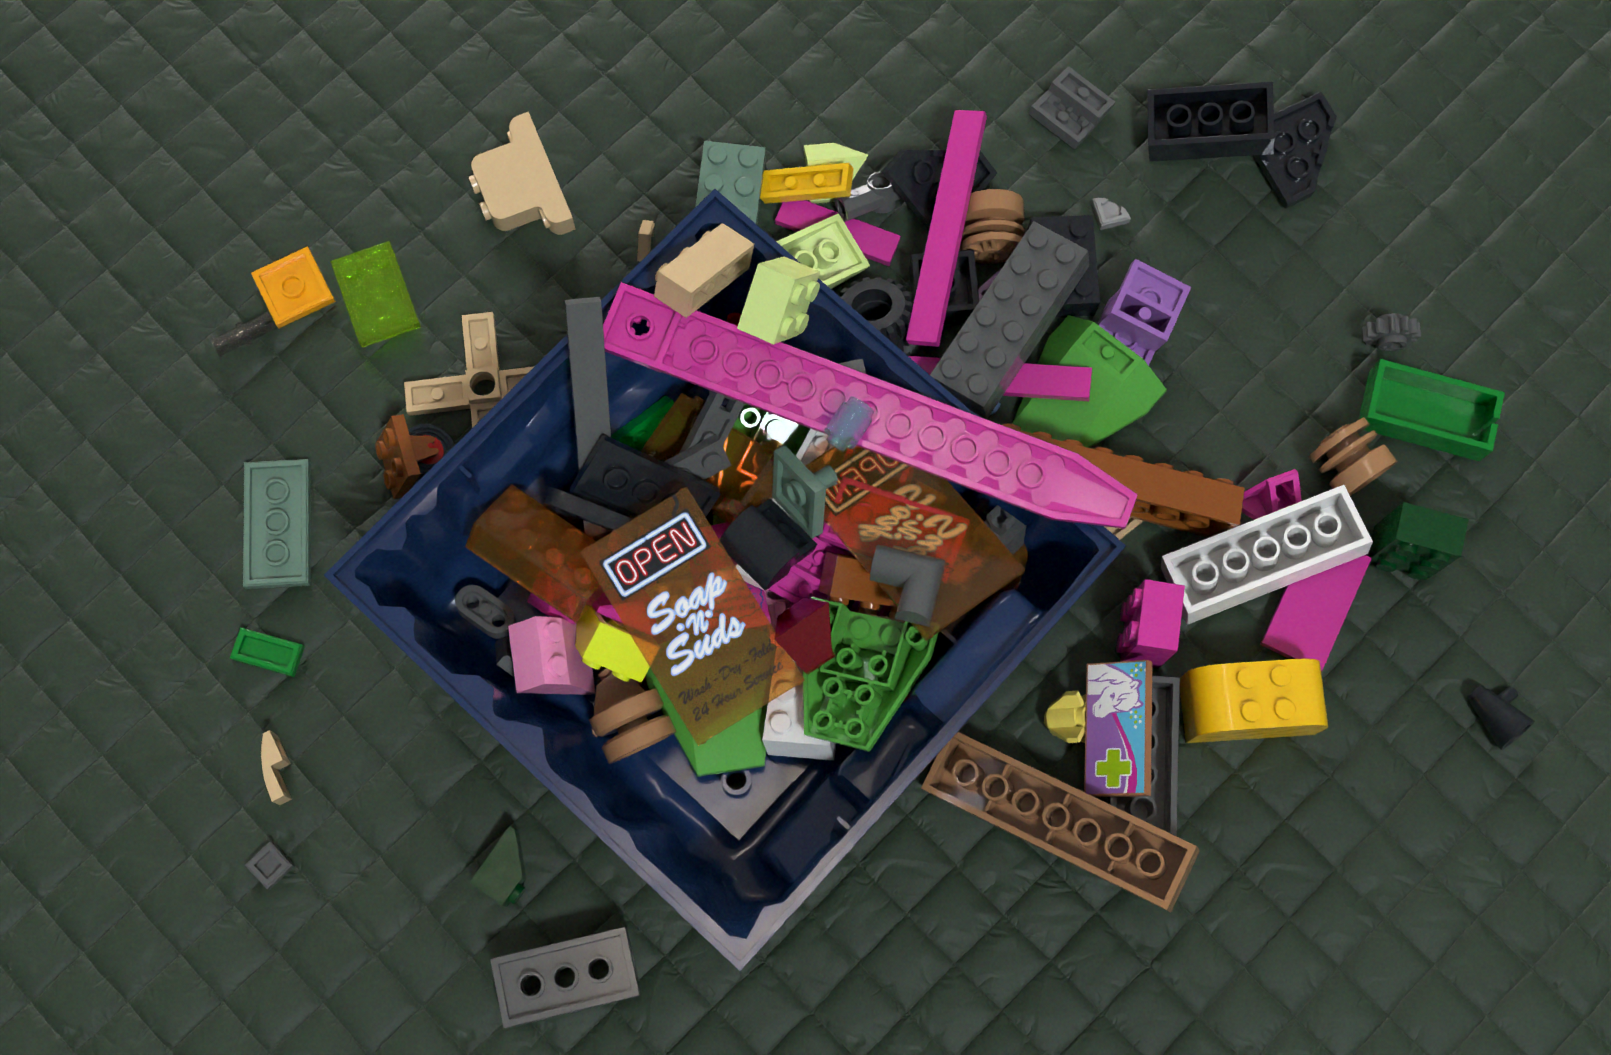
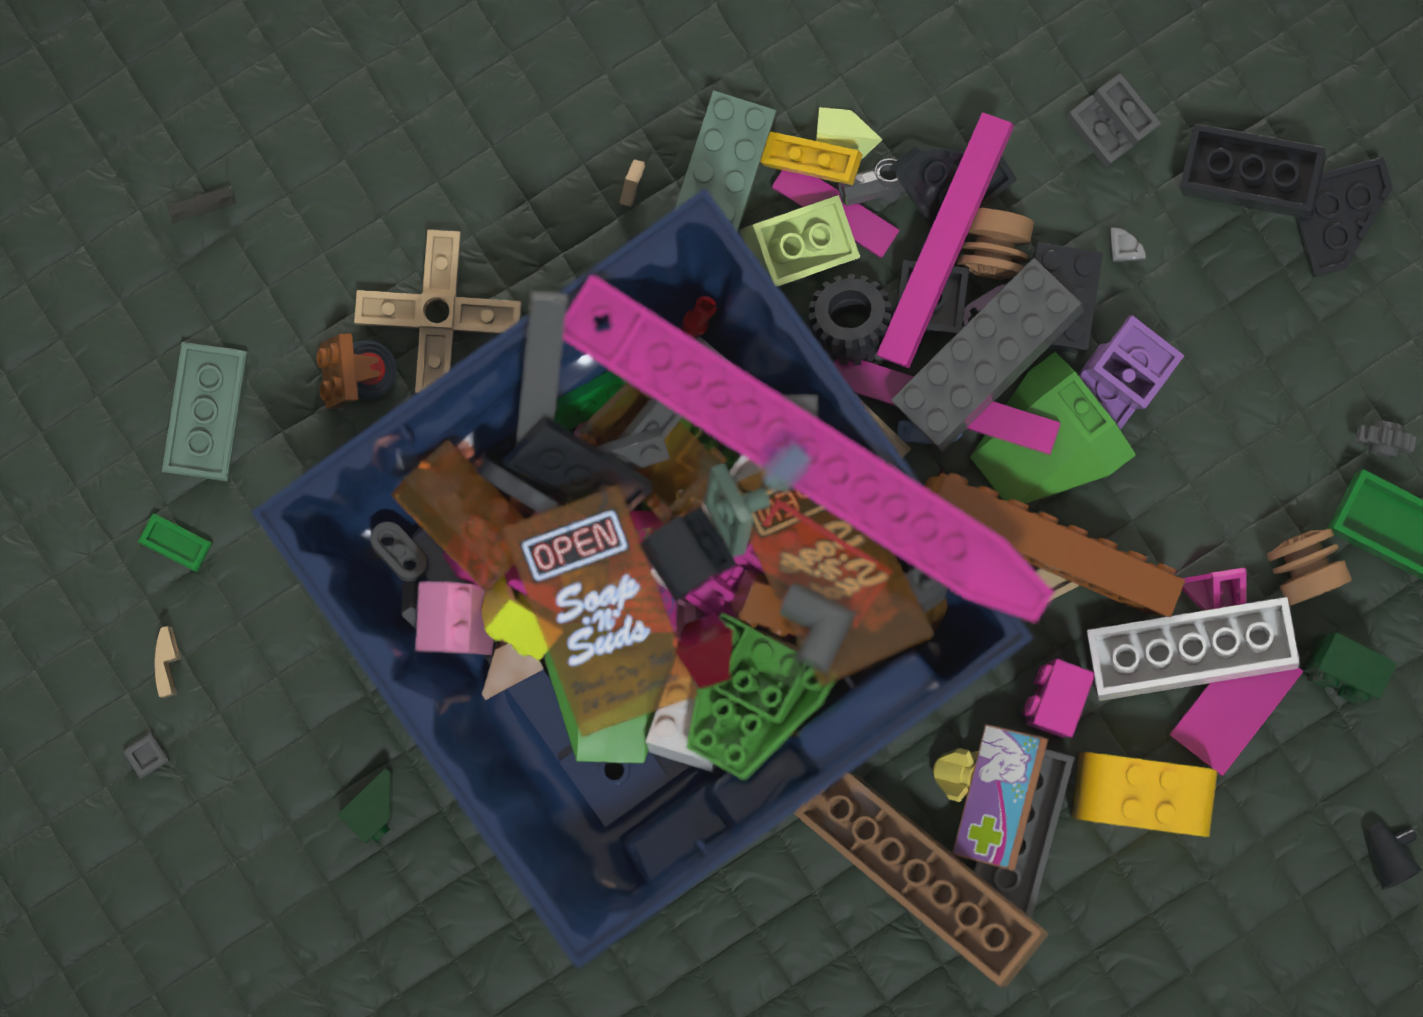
camera: 15 degrees right, 10 degrees up
light orange tile [251,246,336,329] -> none
clear neon green plate [330,241,421,348] -> none
tan brick [468,112,576,235] -> none
dark grey brick [490,927,642,1028] -> none
medium nougat wheel [589,688,677,764] -> none
tan brick [654,223,754,318] -> none
yellowish green brick [737,257,820,345] -> none

